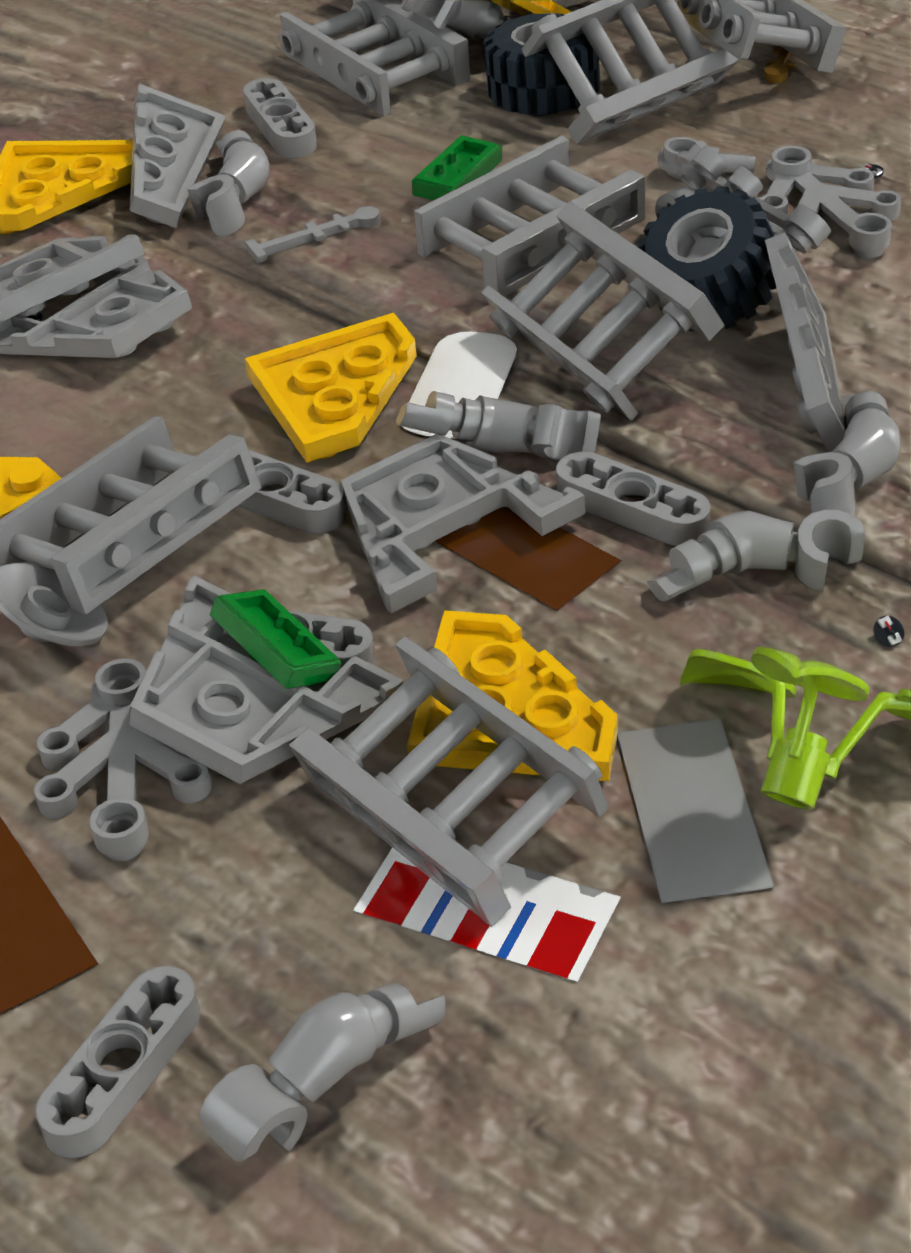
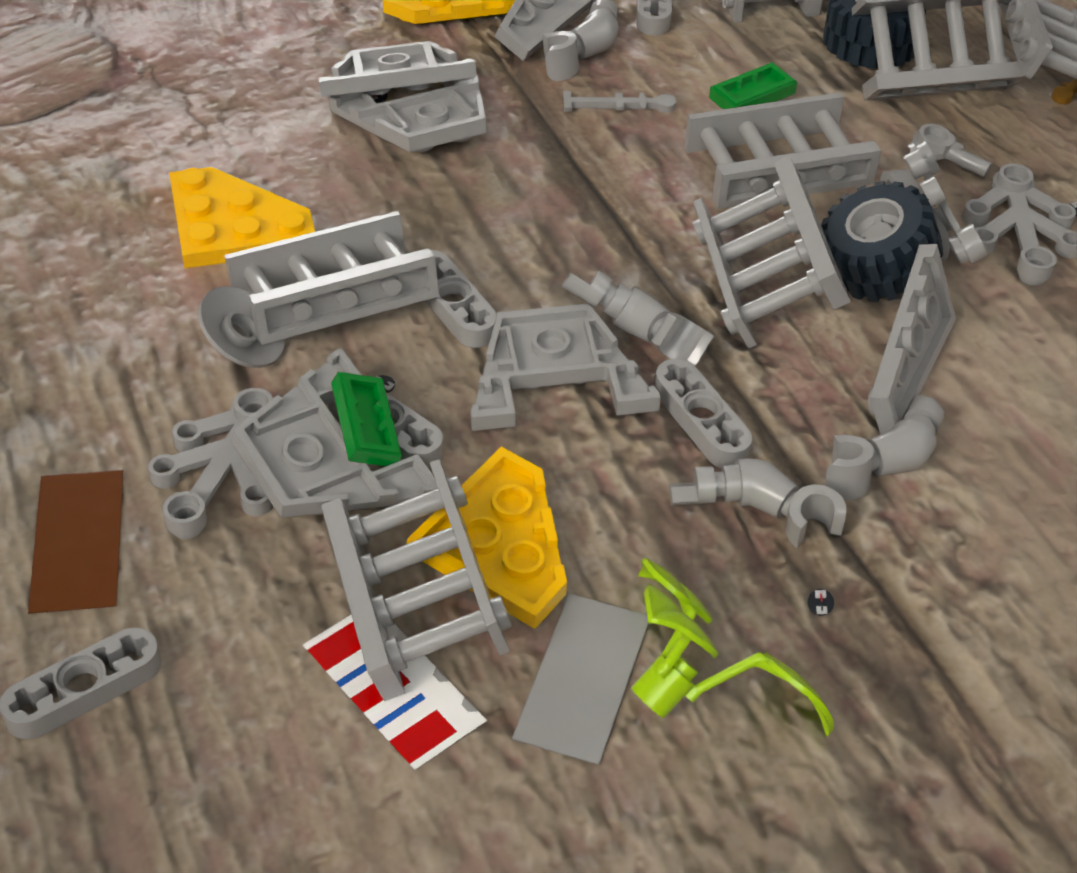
camera: 20 degrees right, 5 degrees up
light grey piece [199,983,446,1162] -> none
yellow plate [244,312,417,463] -> none
white sticker [402,332,517,439] -> none
reddish brown sticker [435,507,622,611] -> none

